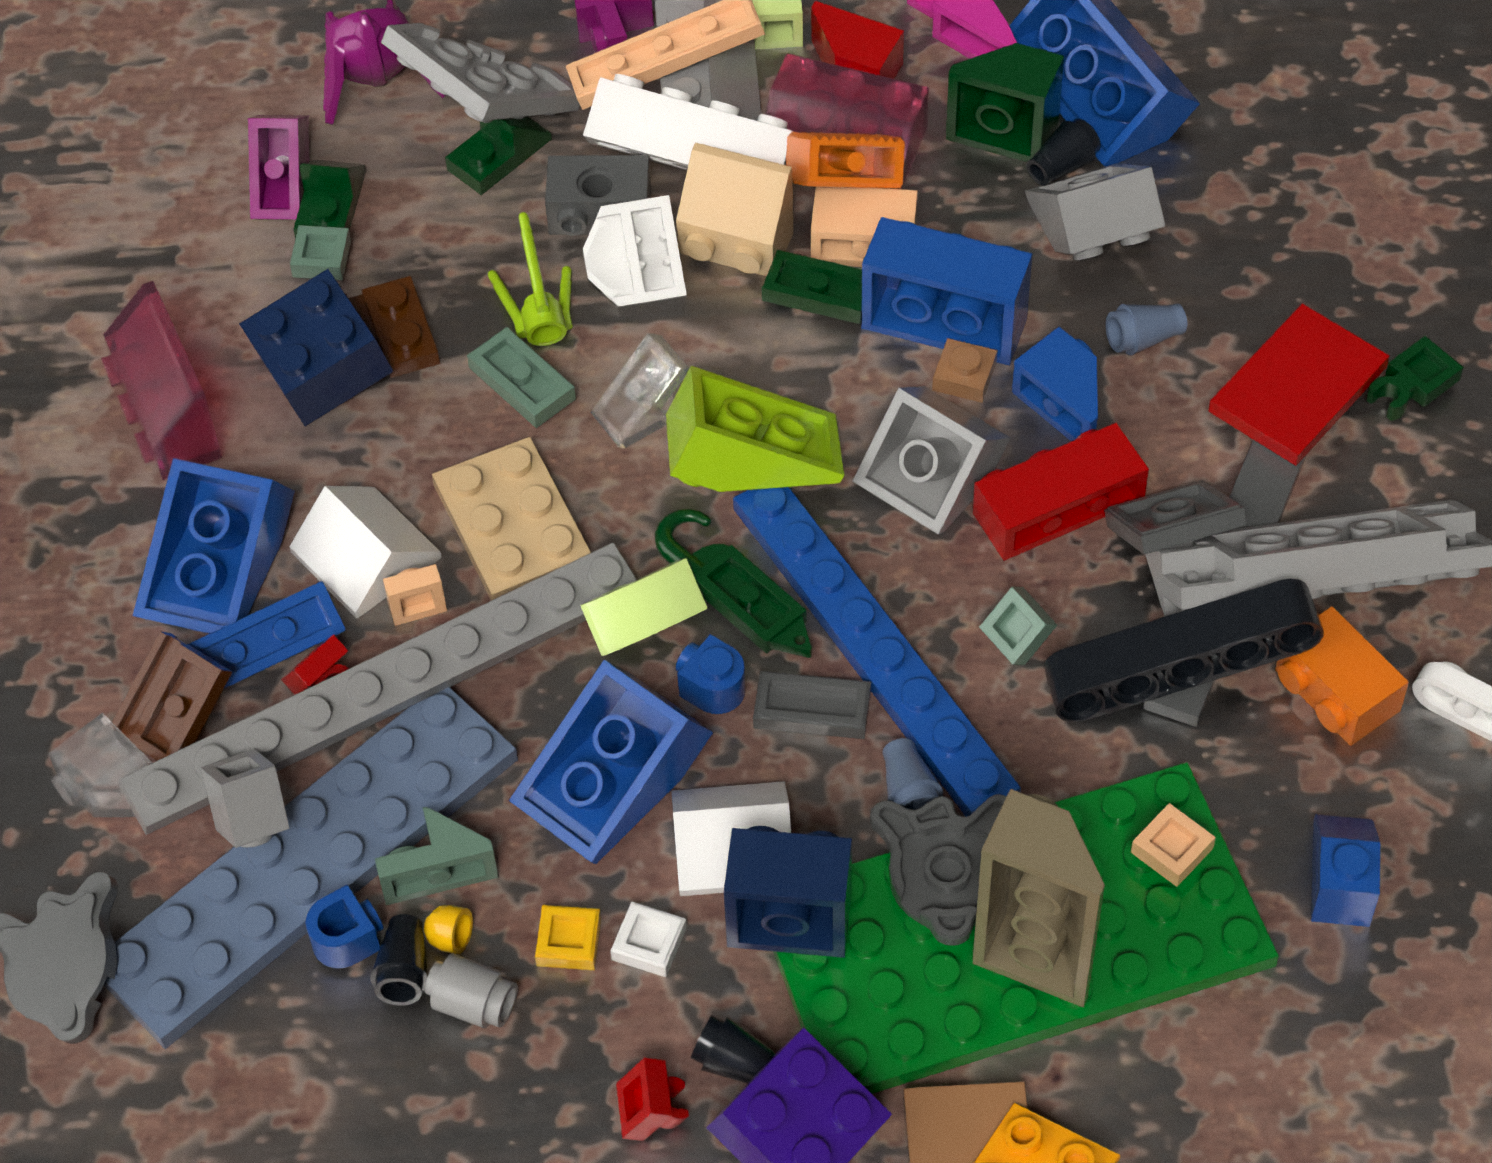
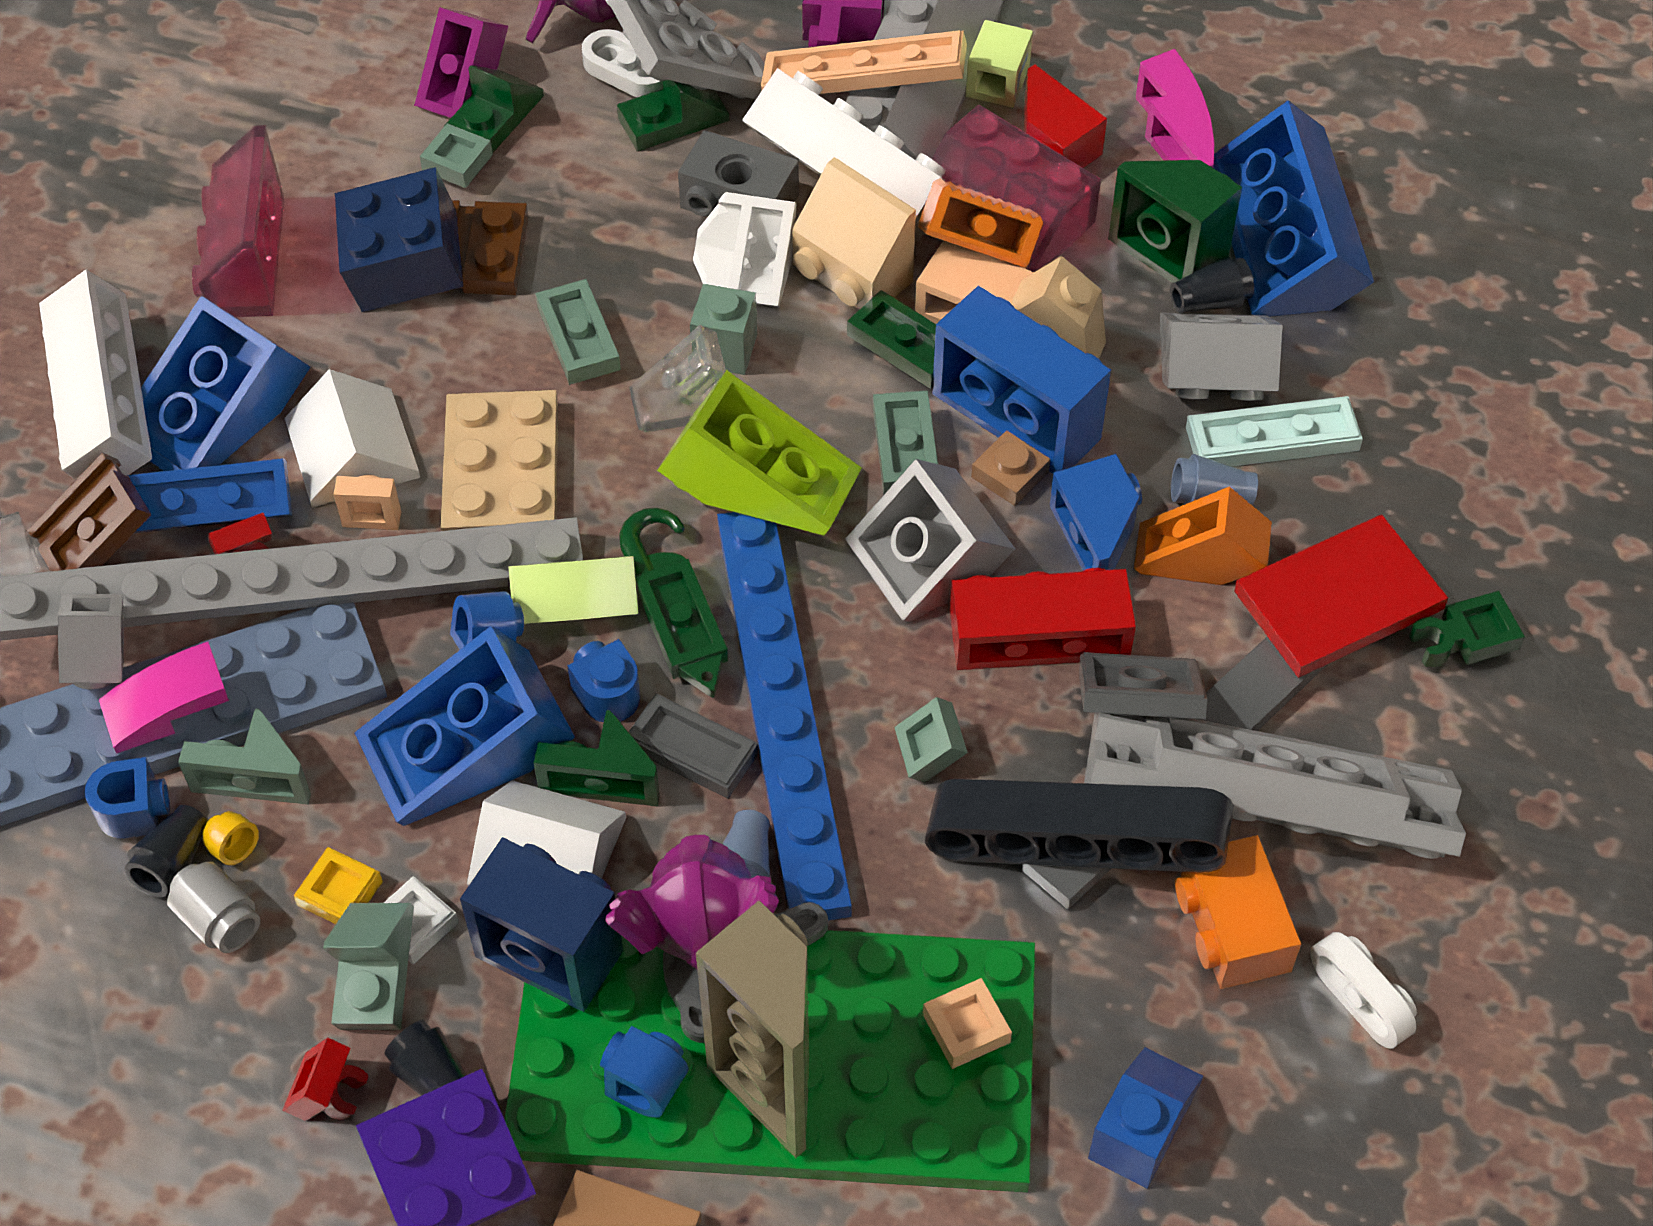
camera: 20 degrees right, 0 degrees up
lime plant [488,212,573,346] -> none
none -> white brick [39,269,152,479]
none -> dark pink slope [99,641,229,754]
none -> sand green slope [323,903,414,1030]
none -> blue plate [450,591,524,650]
none -> dark green slope [534,710,660,807]
none -> white plate [582,29,663,97]
none -> blue plate [600,1025,689,1118]
none -> magenta helmet [606,835,779,971]
none -> sand green brick [690,284,757,375]
none -> sand green plate [873,390,938,495]
none -> tan slope [1011,256,1106,359]
none -> orange slope [1134,486,1272,585]
none -> light aqua tile [1186,396,1363,467]

